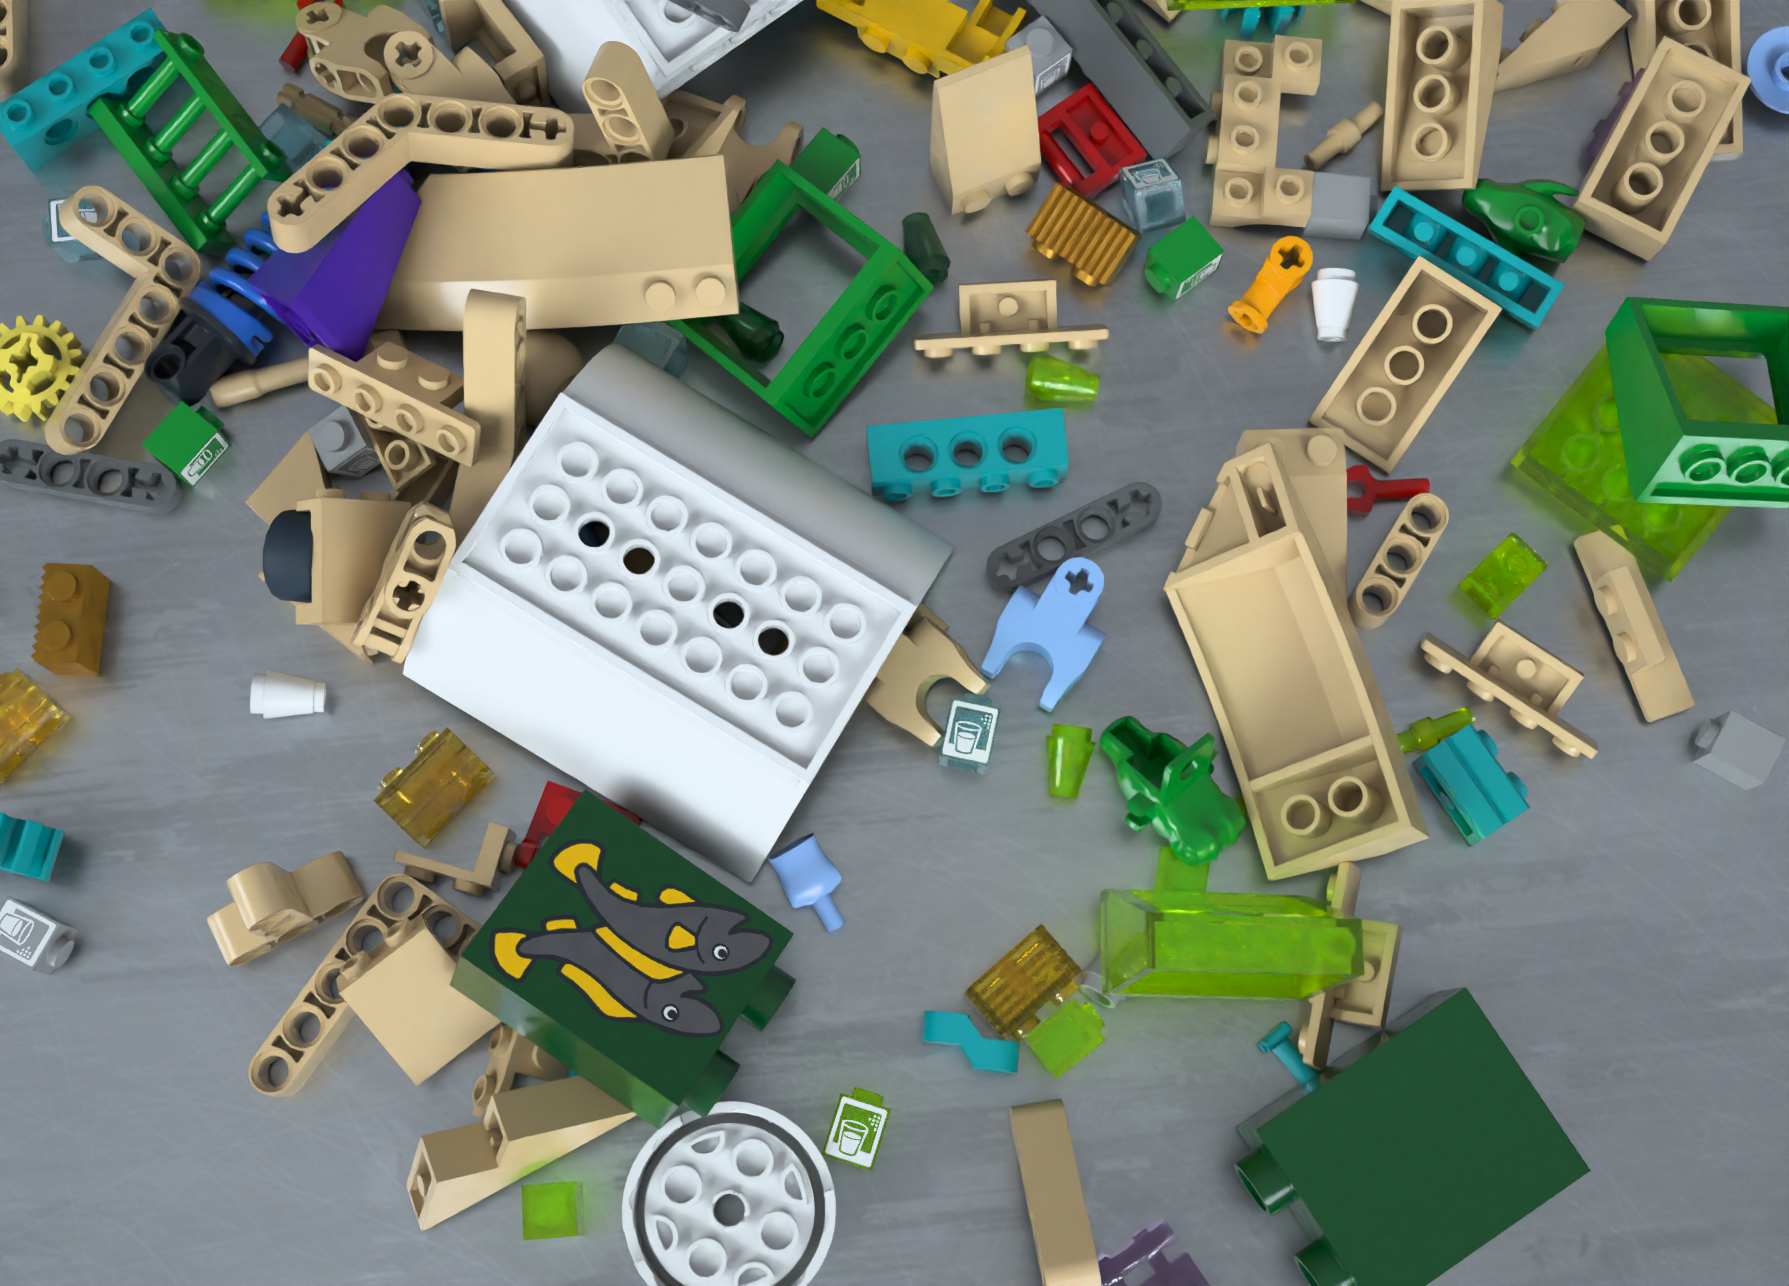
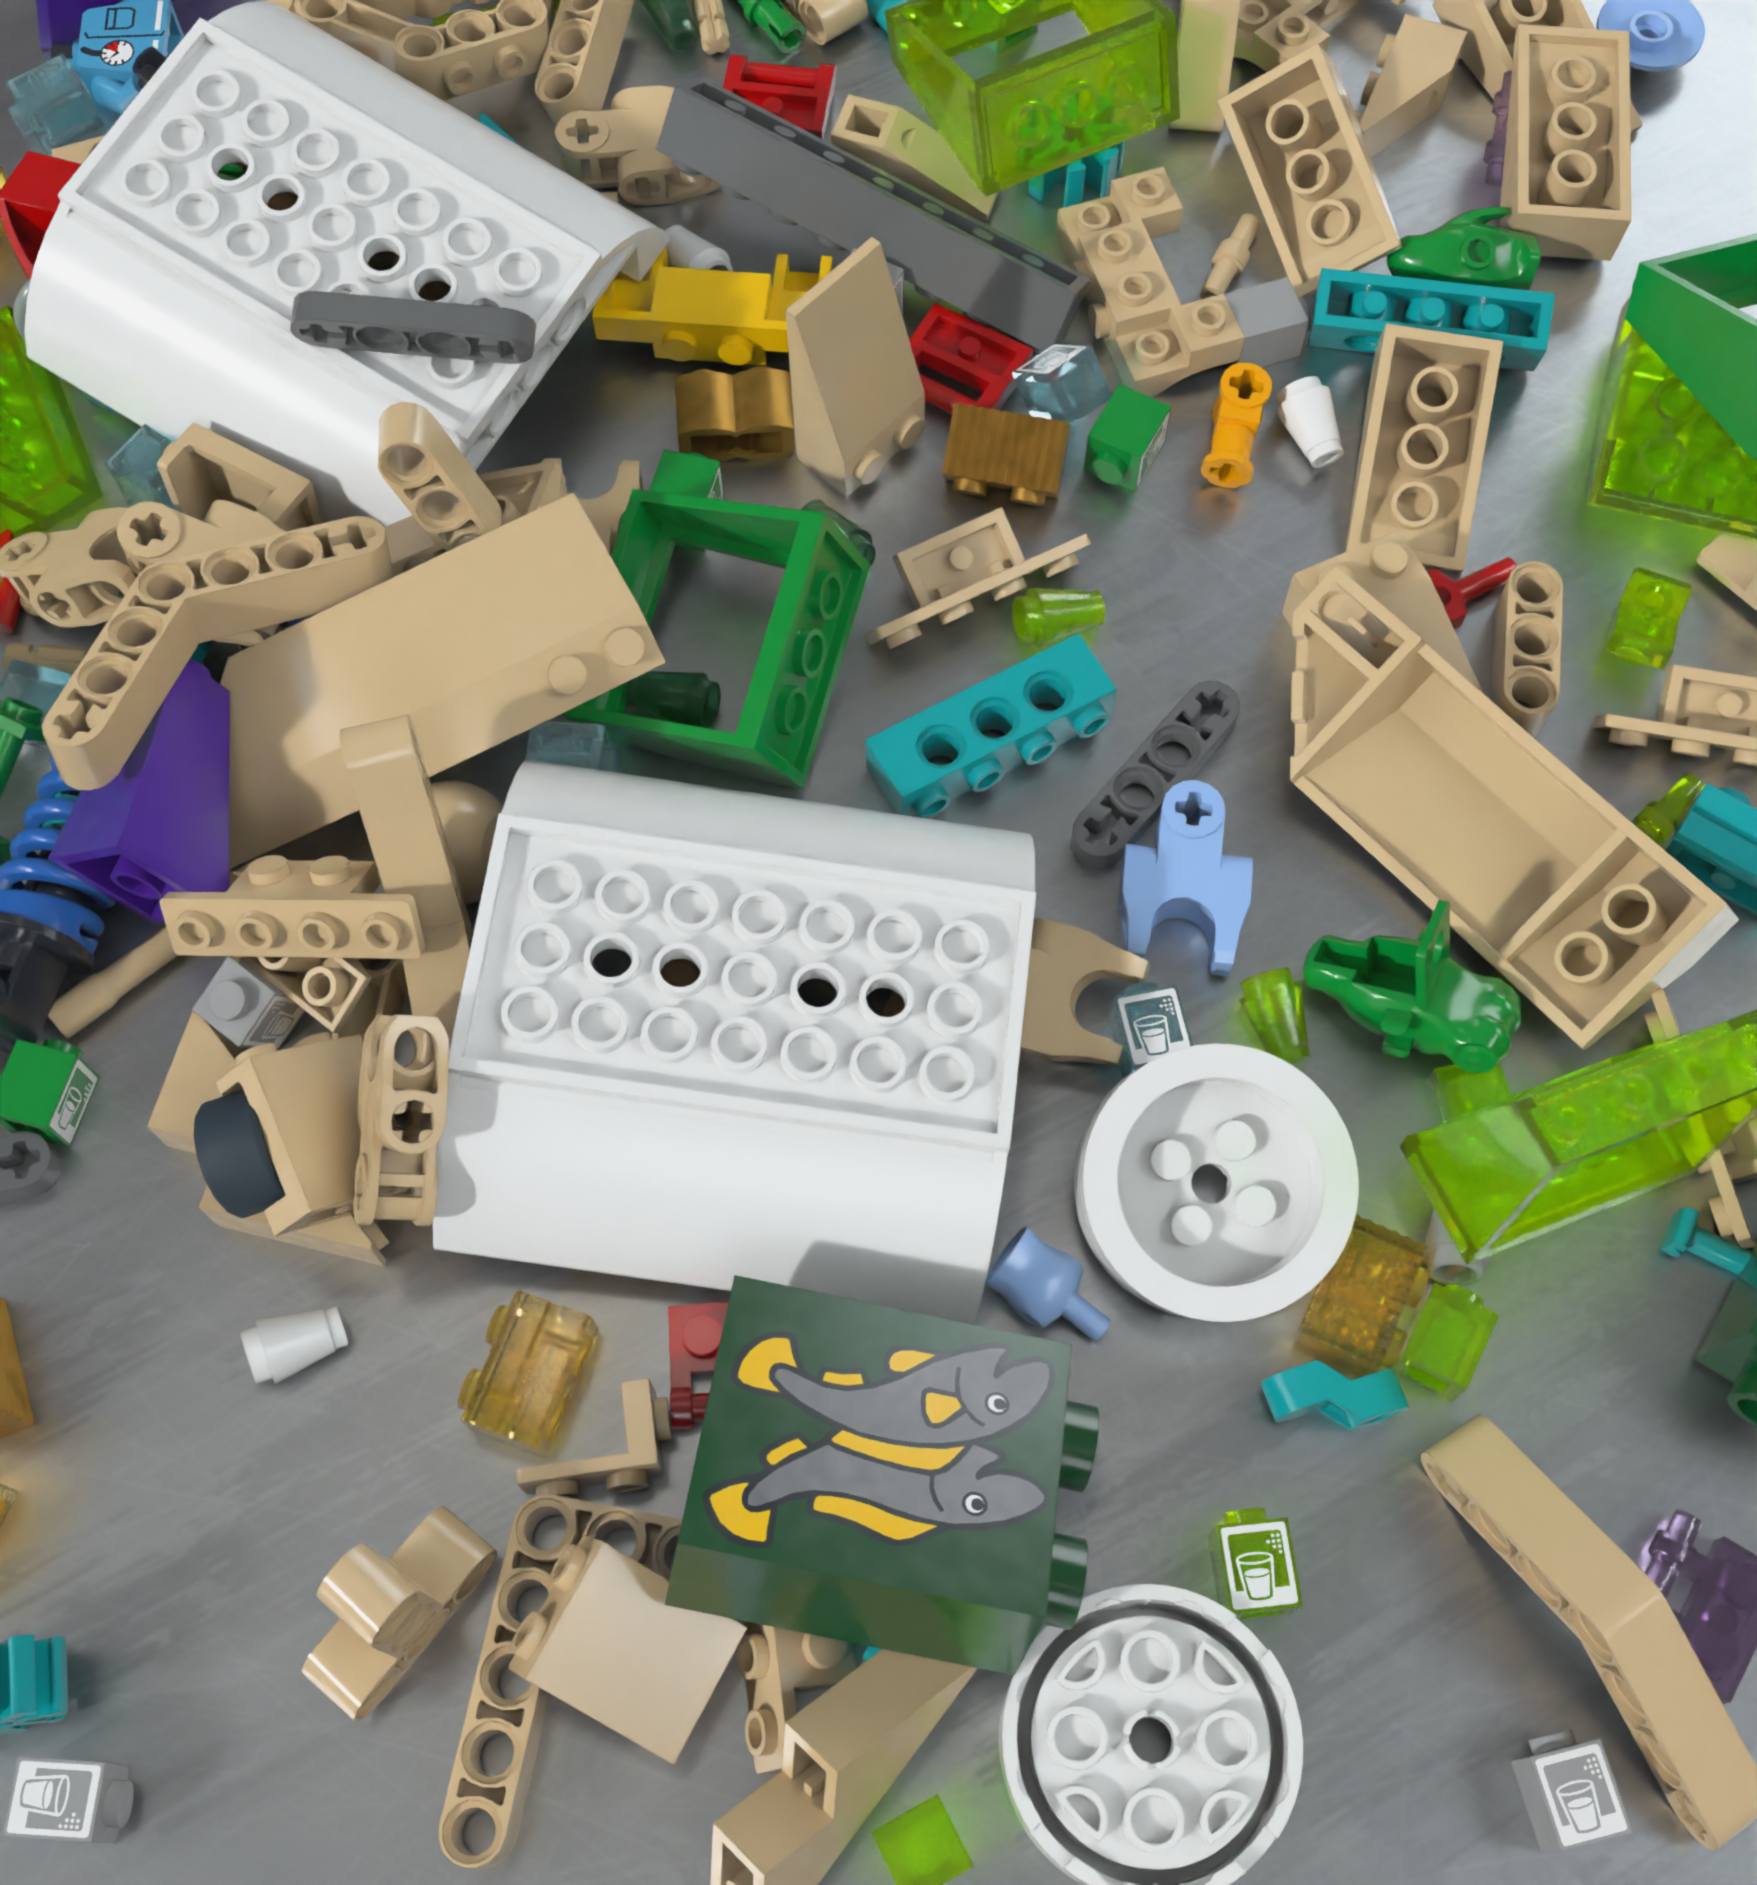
camera: 20 degrees left, 10 degrees down
none -> pearl gold brick [675,366,794,462]
none -> white brick [1073,1043,1359,1322]

